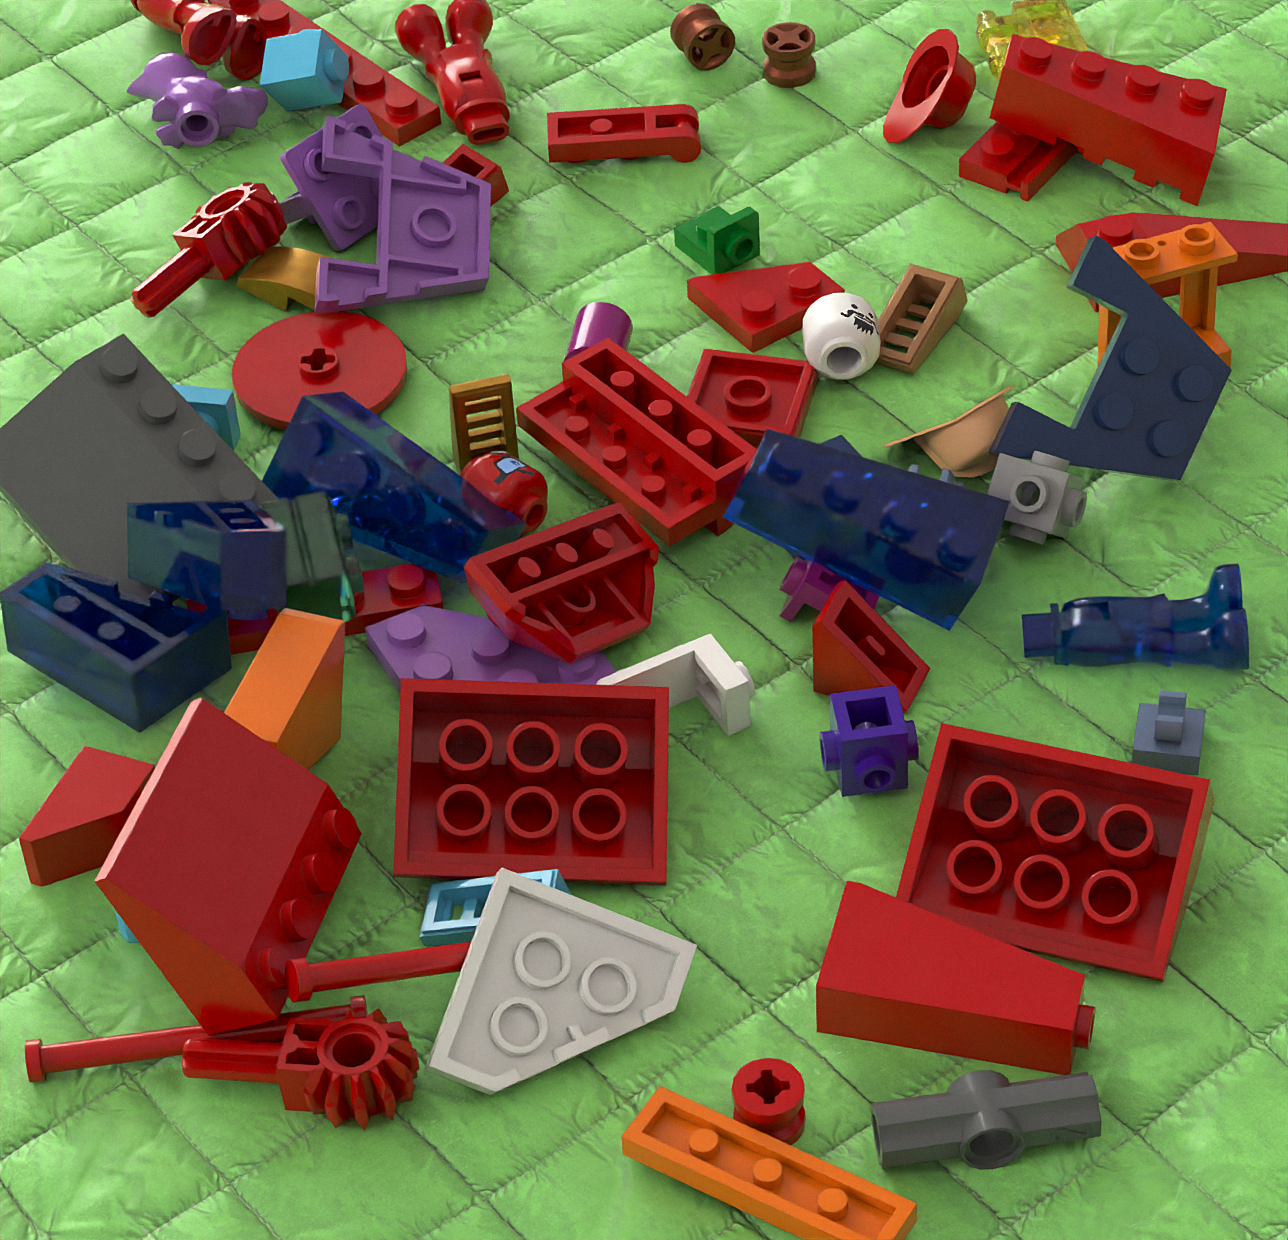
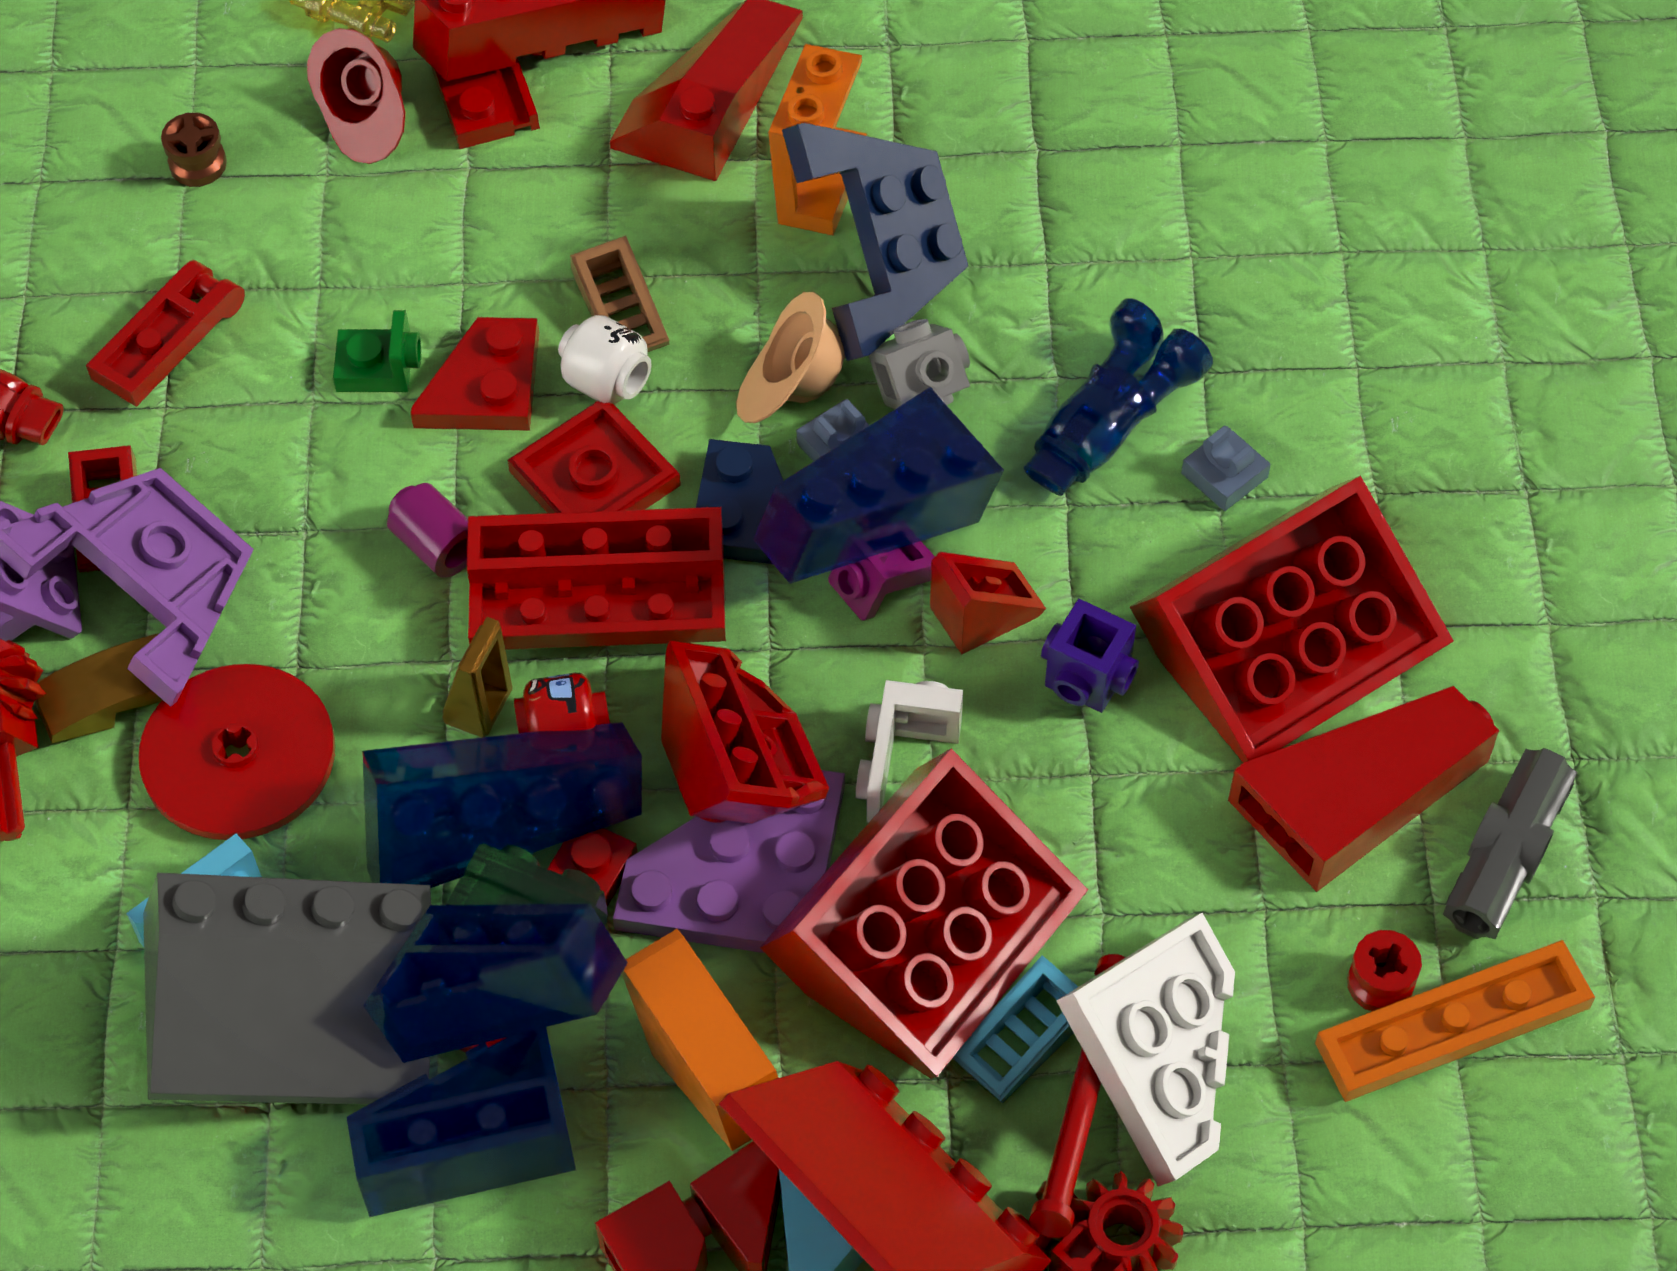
camera: 55 degrees left, 15 degrees up
copper wheel [670,3,735,70] -> none

